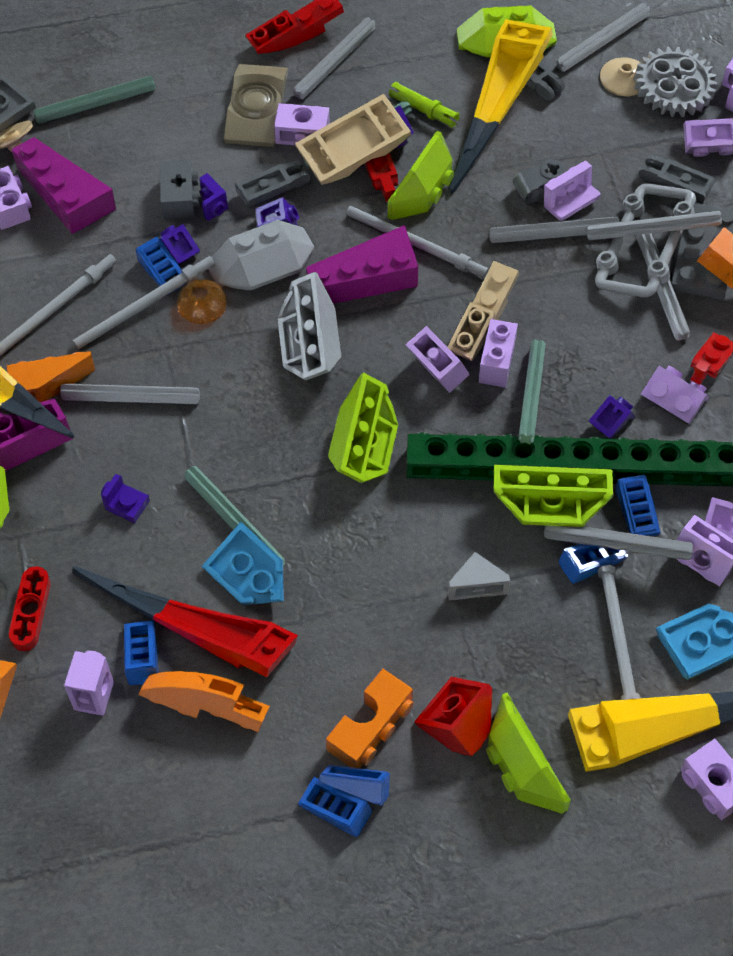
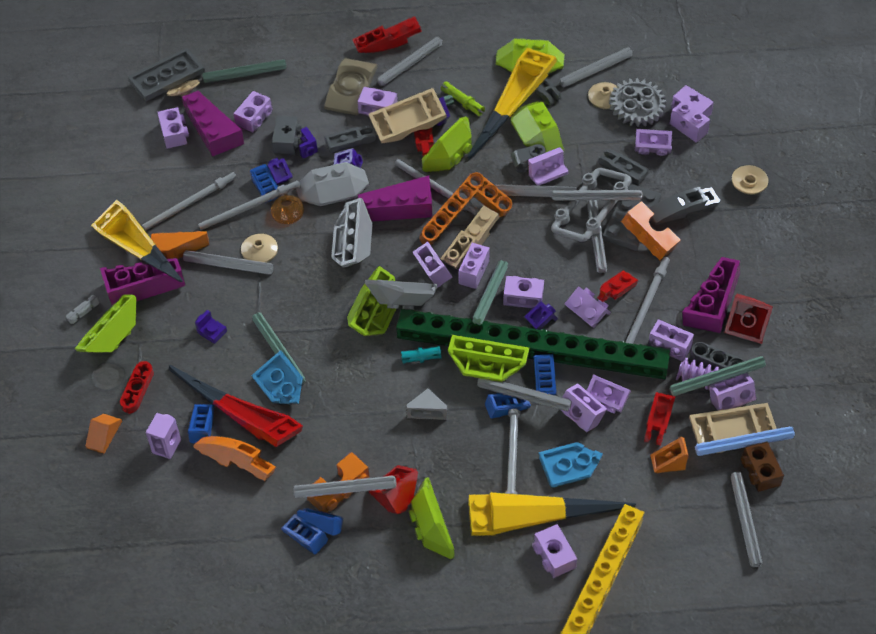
camera: 10 degrees right, 5 degrees down
none -> lavender brick [234,91,272,133]
none -> tan dish [241,234,278,263]
none -> light grey axle [293,476,396,498]
none -> light grey wedge [365,280,437,309]
none -> teal pin [401,346,441,364]
none -> orange beam [419,172,512,245]
none -> lavender brick [503,276,544,309]
none -> lime wedge [510,102,564,152]

